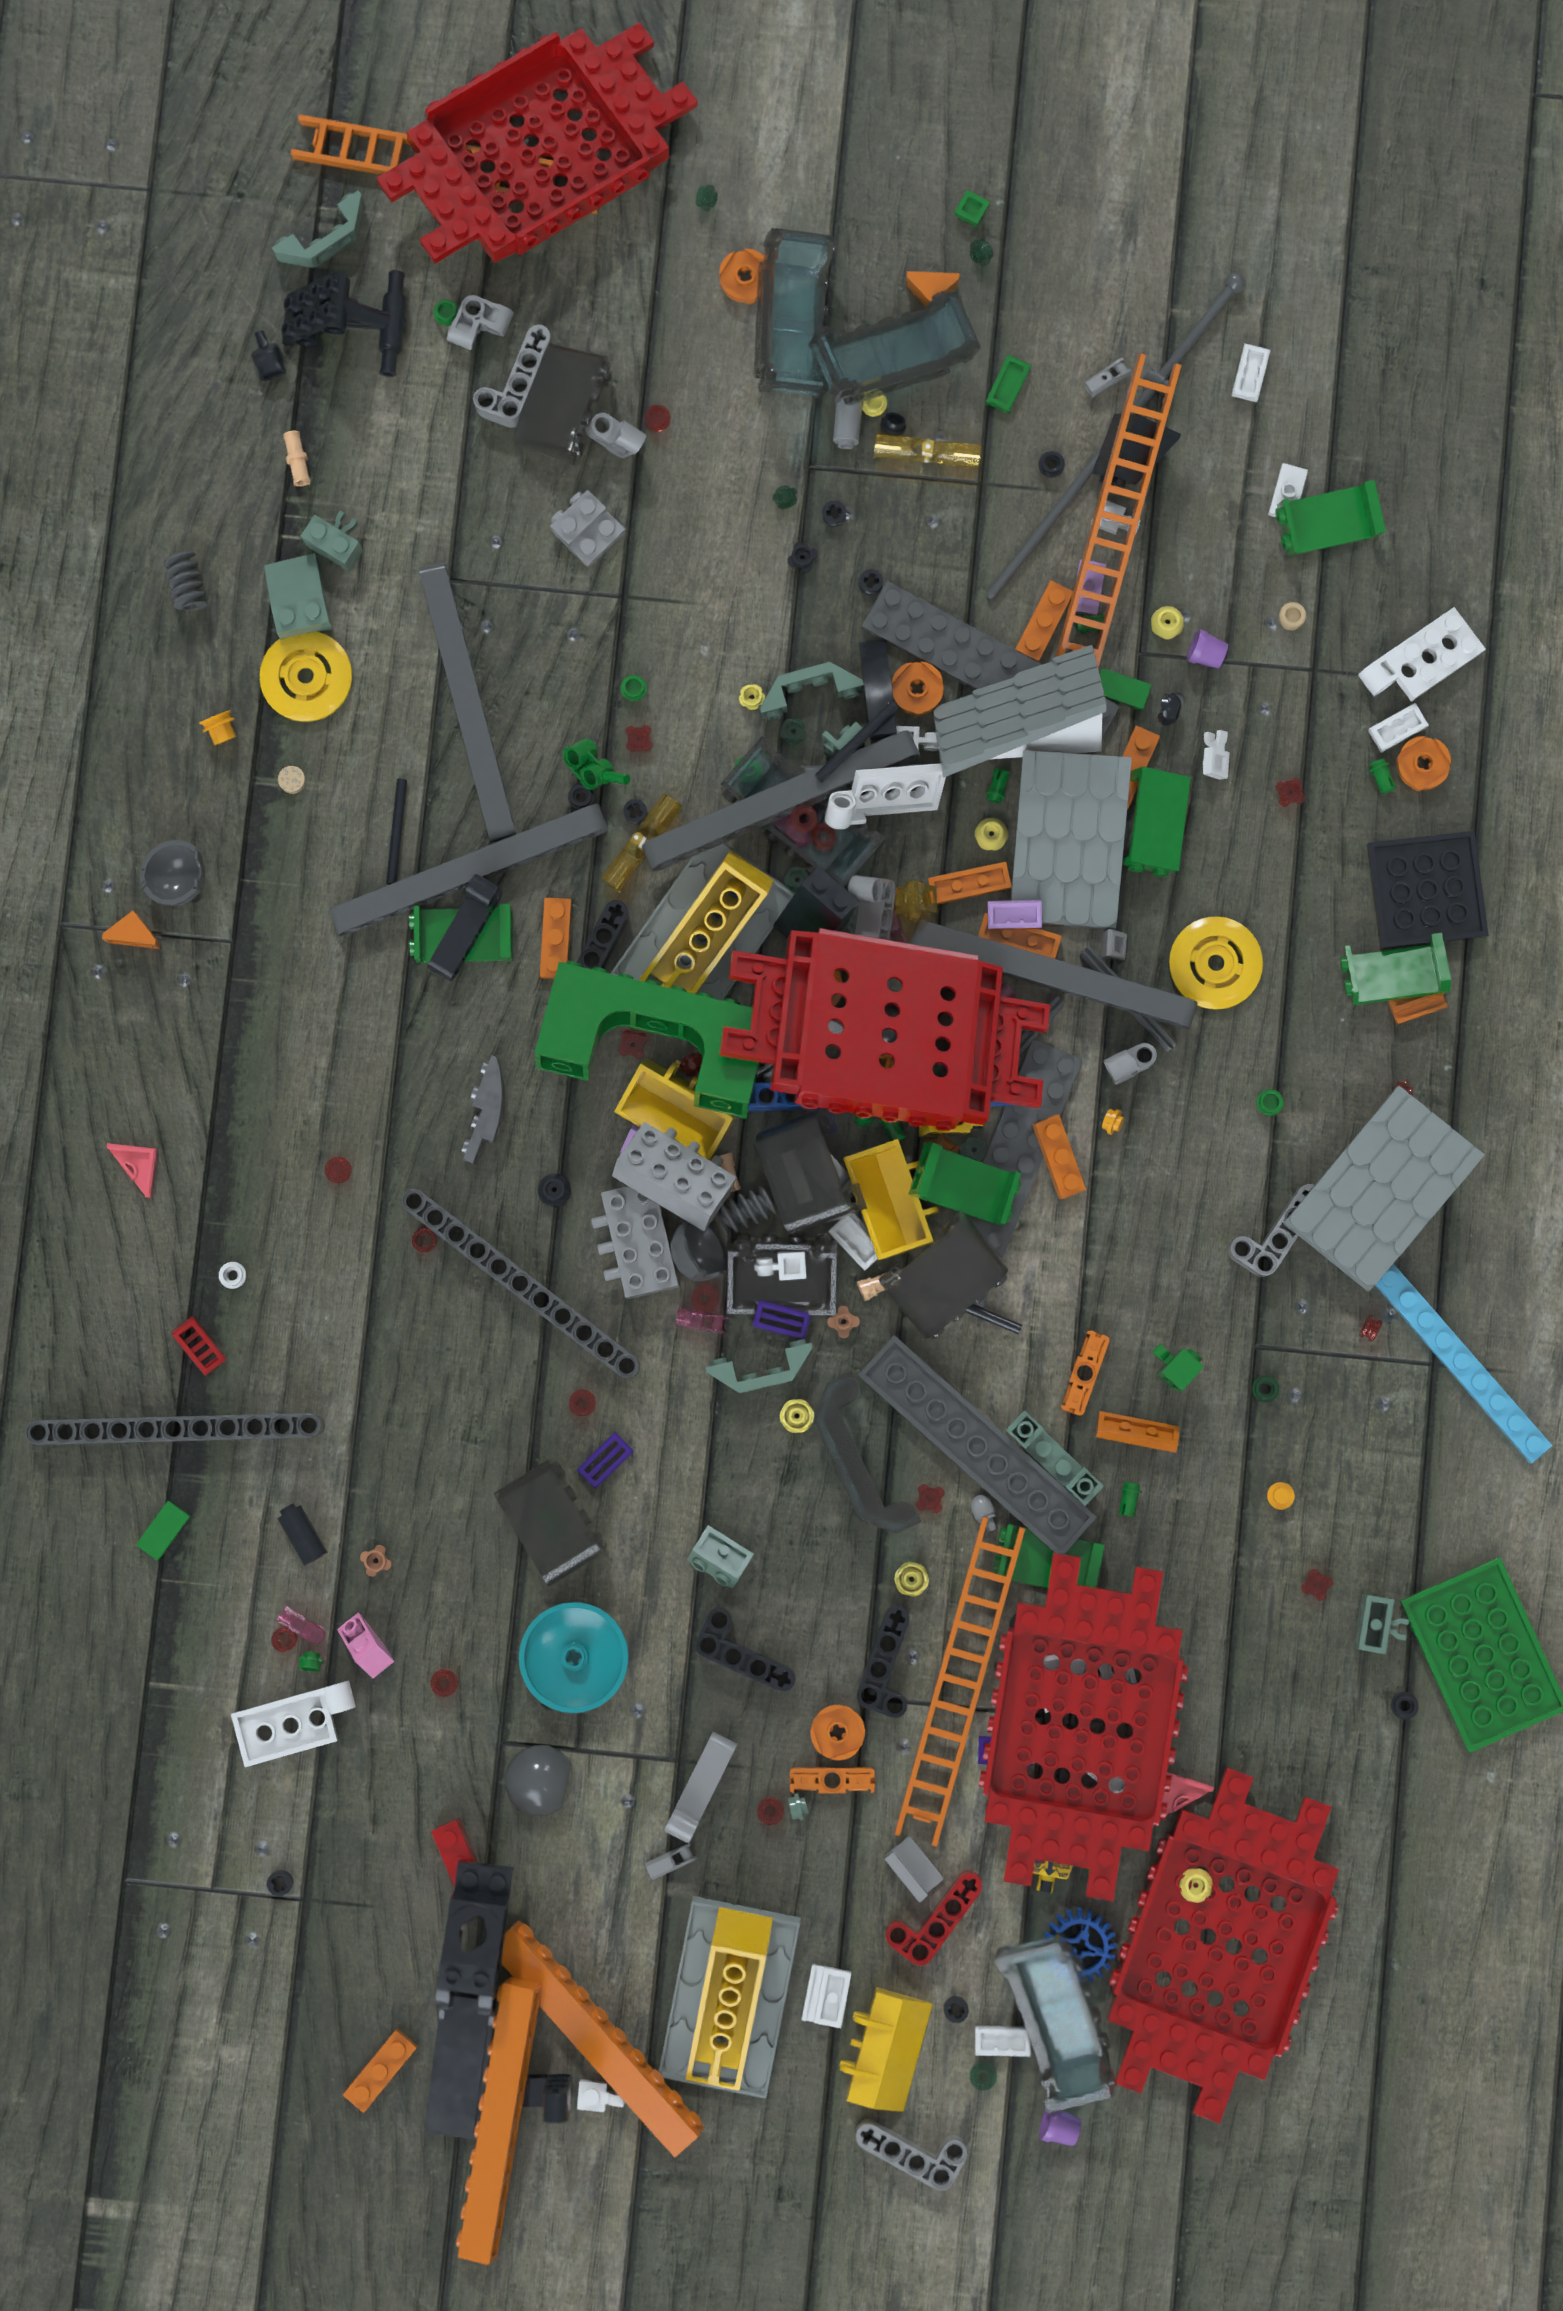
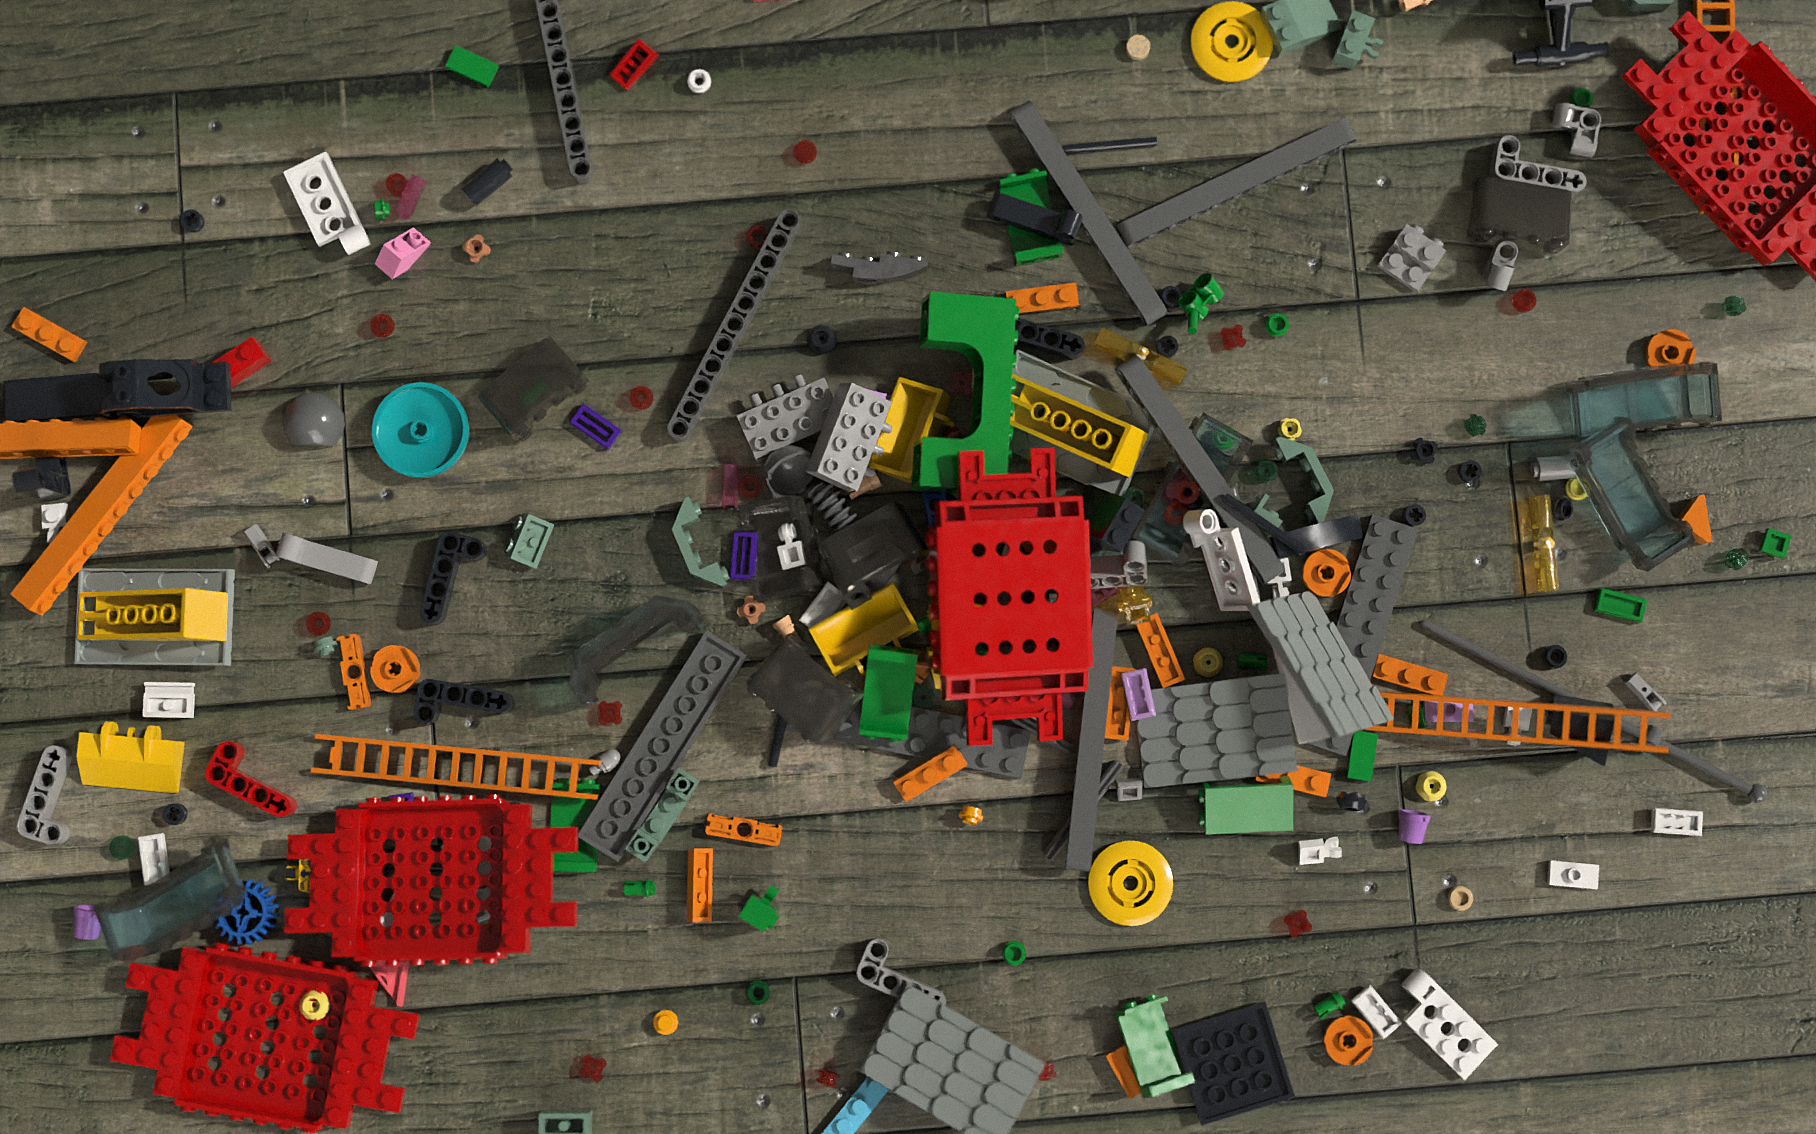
camera: 75 degrees right, 0 degrees up
light yellow plate [780,1399,814,1433] -> none
light grey panel [884,1836,943,1903] -> none
light yellow plate [894,1562,929,1596] -> none
light grey piece [1103,1043,1157,1085] -> none
green panel [1275,480,1386,556] -> none

